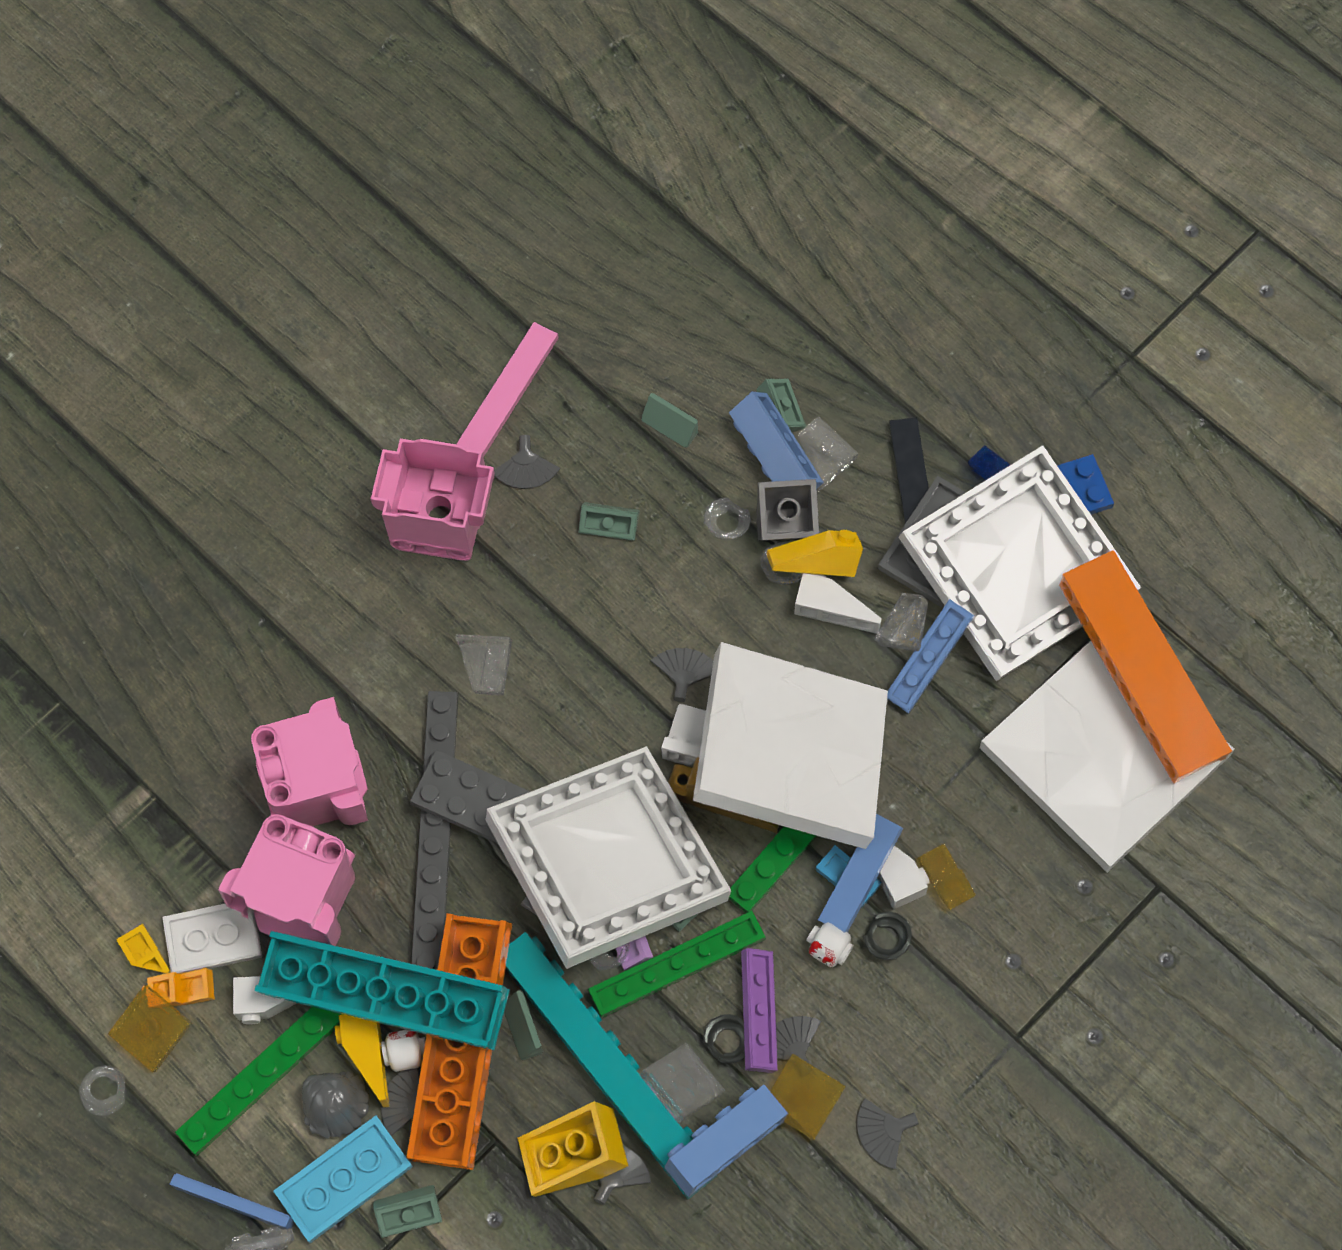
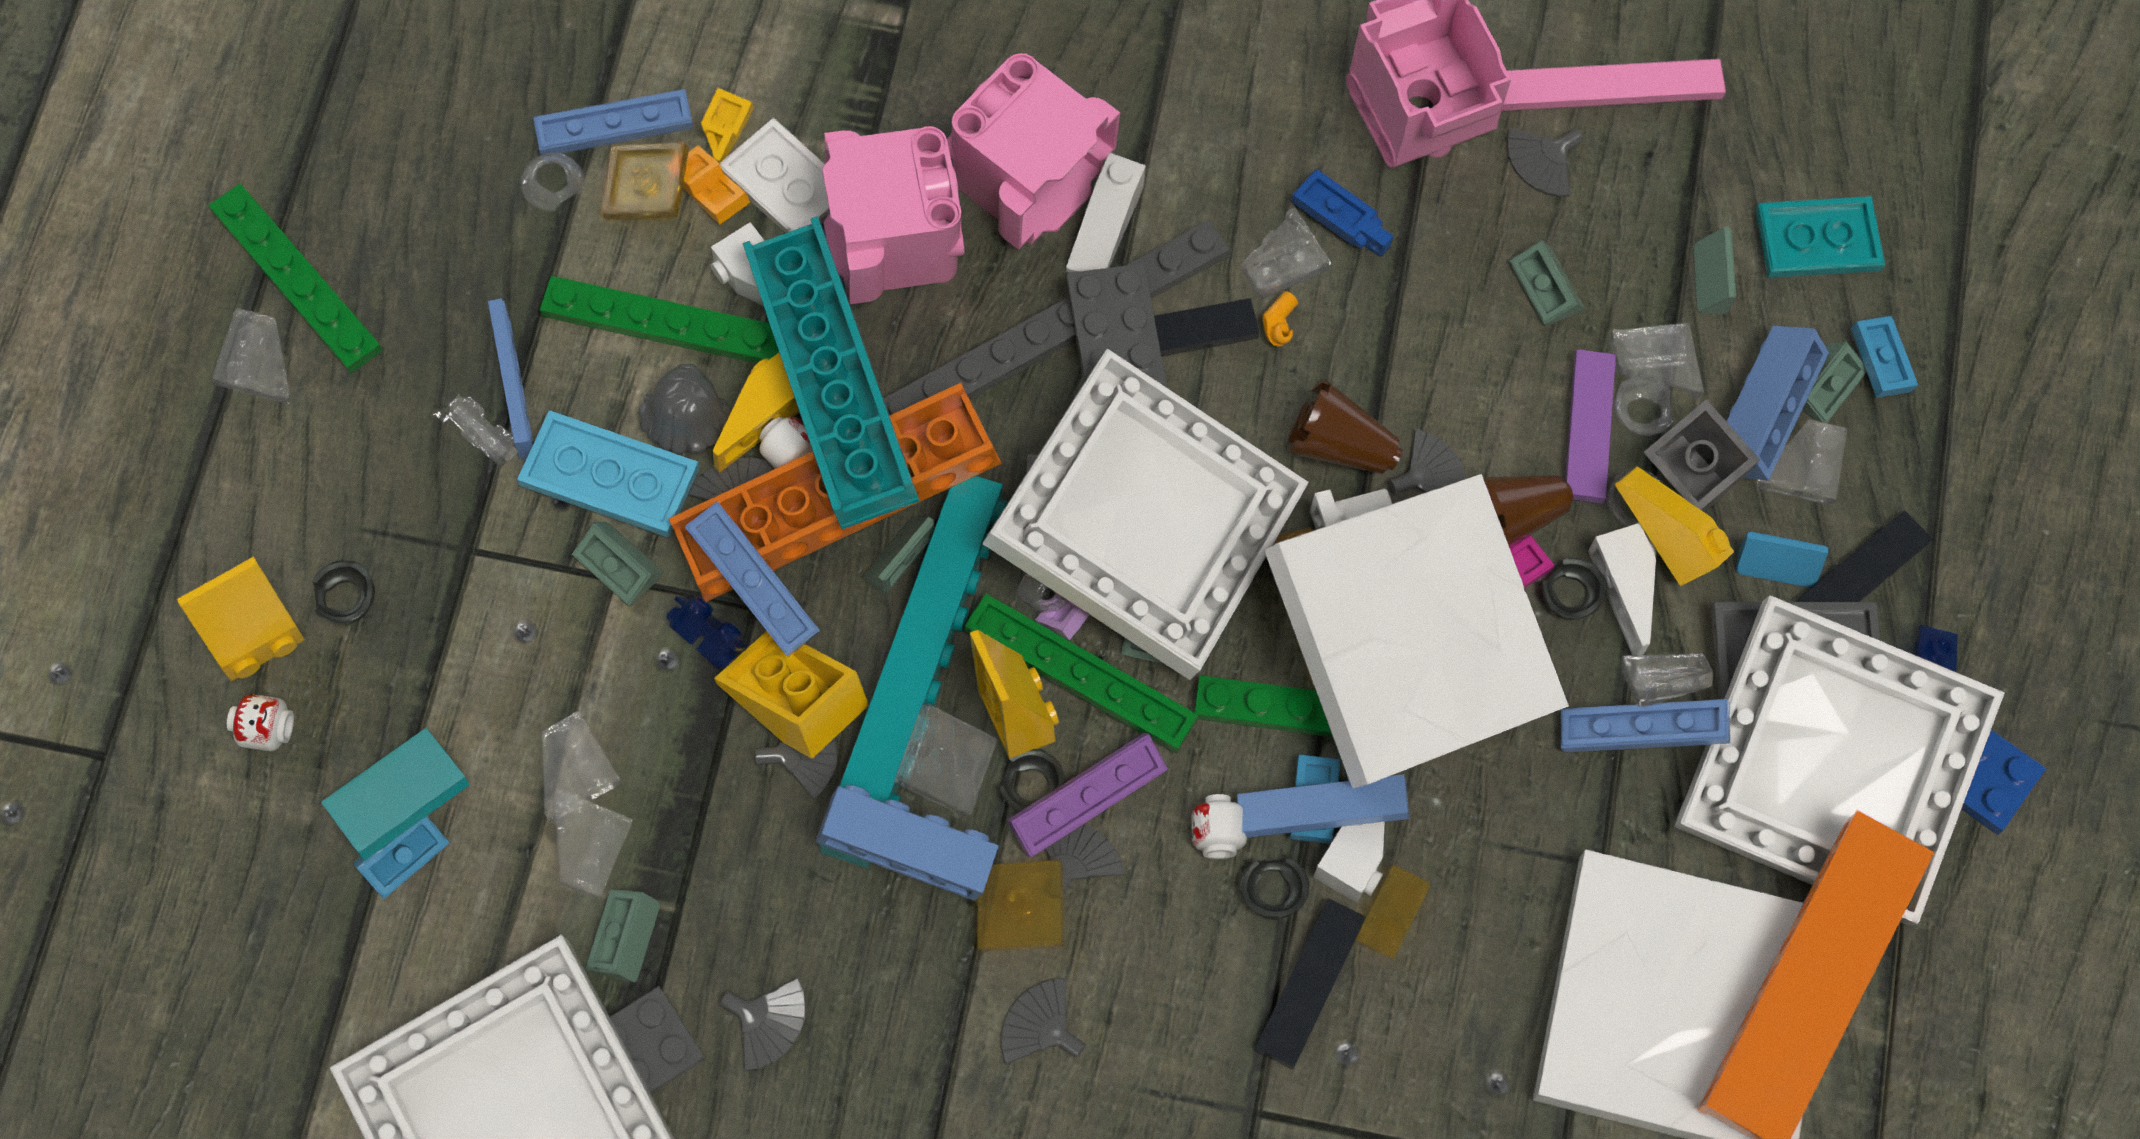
camera: 50 degrees right, 0 degrees up
none -> medium blue tile [533,89,693,157]
none -> clear blue hinge [666,595,749,669]
none -> medium blue tile [685,501,821,657]
none -> yellow slope [970,630,1059,760]
none -> white slope [1066,153,1146,273]
none -> black tile [1154,298,1260,357]
none -> black tile [1254,898,1366,1070]
none -> light orange arm [1262,291,1298,346]
none -> reddish brown cone [1286,379,1403,474]
none -> blue hinge [1291,169,1393,257]
none -> reddish brown cone [1483,475,1573,548]
none -> dark pink tile [1510,535,1555,589]
none -> pearl dark grey piece [1542,557,1607,620]
none -> medium lavender tile [1565,349,1616,504]
none -> clear wing [1609,323,1704,398]
none -> dark azure slope [1736,531,1829,588]
none -> teal tile [1755,196,1885,278]
none -> dark azure plate [1851,316,1918,398]

